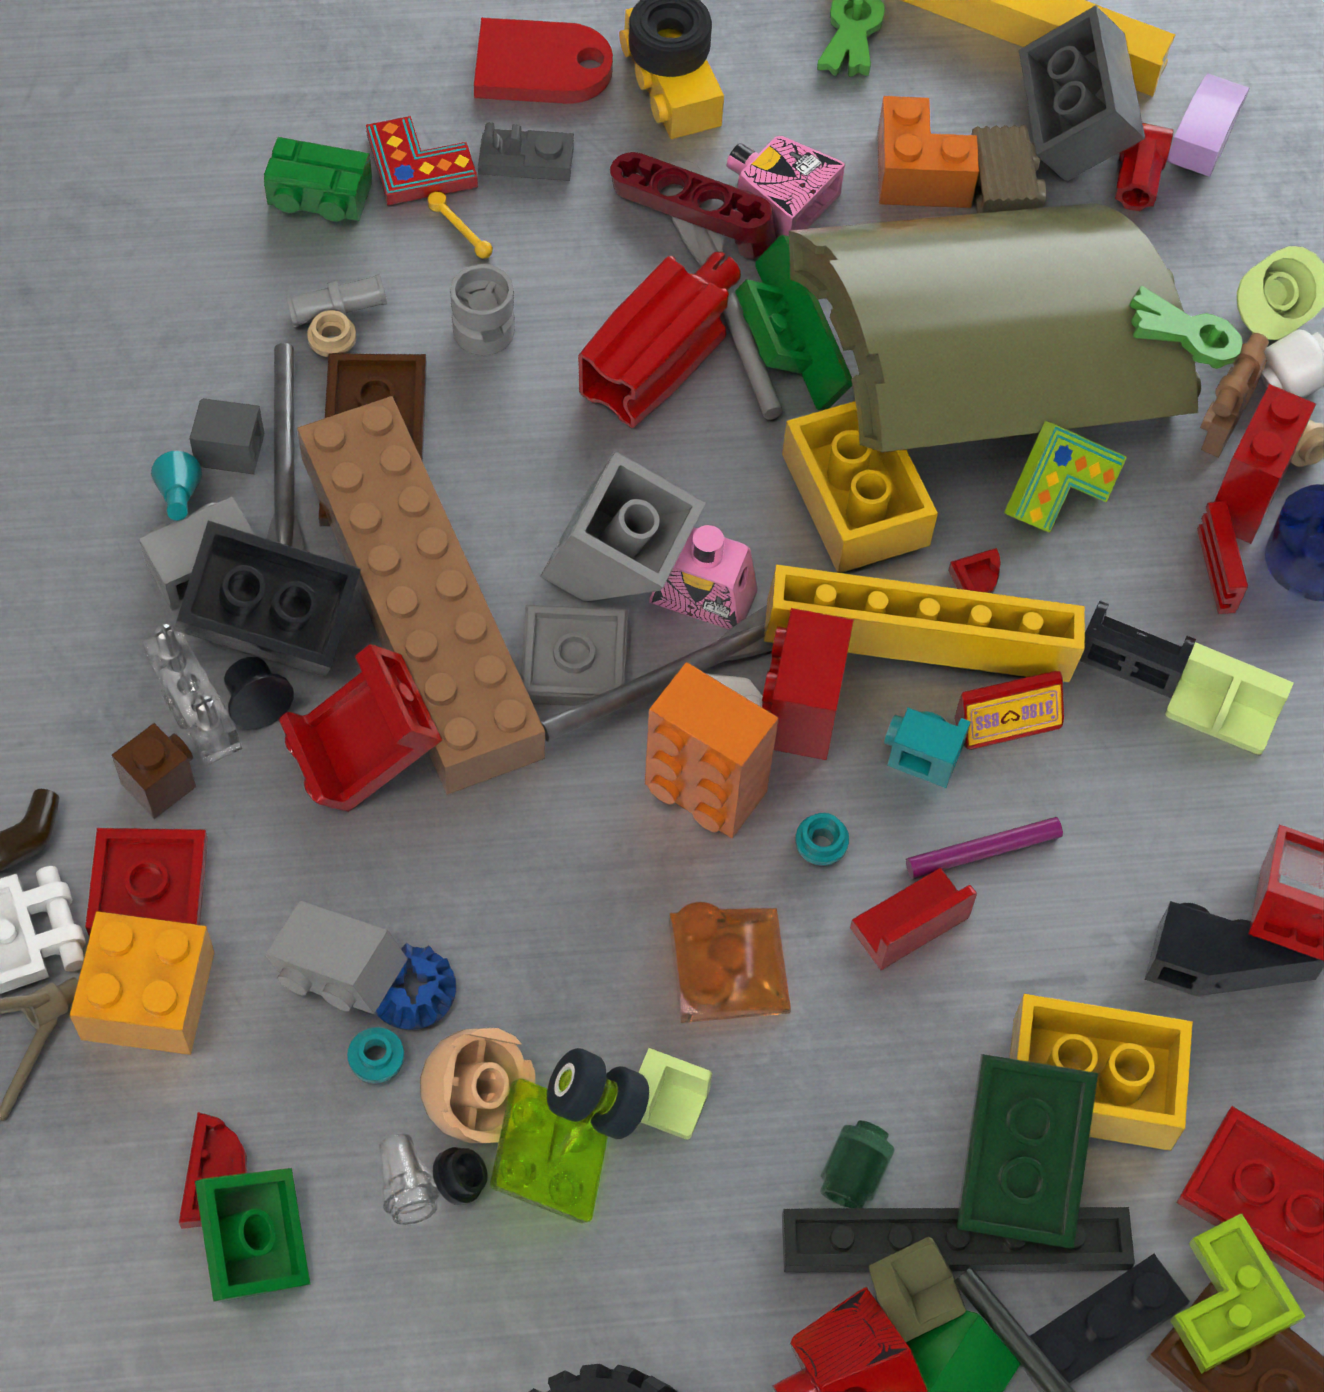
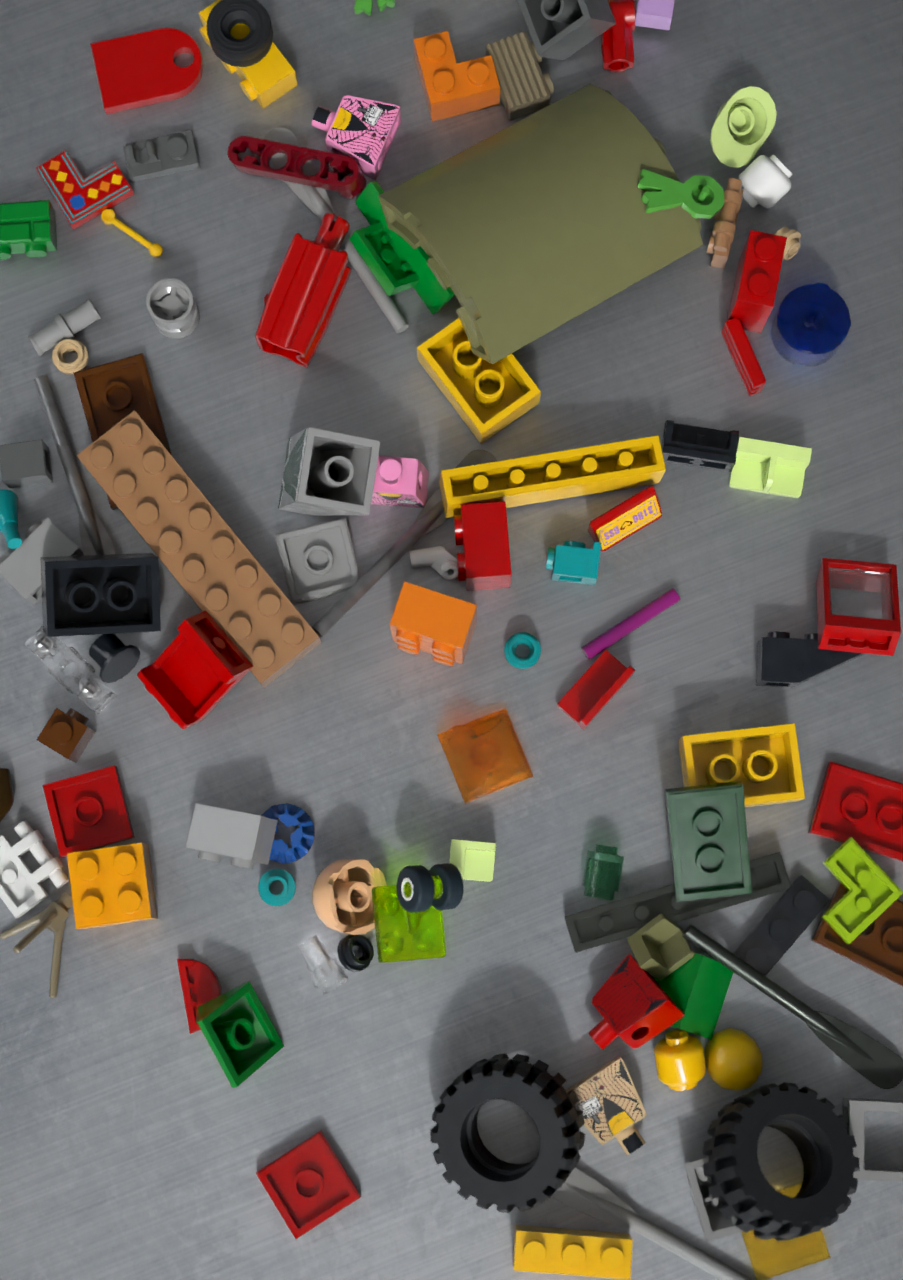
camera: 10 degrees left, 20 degrees up
red tile [948,548,1001,594] -> none
lime tile [1004,421,1127,533] -> none

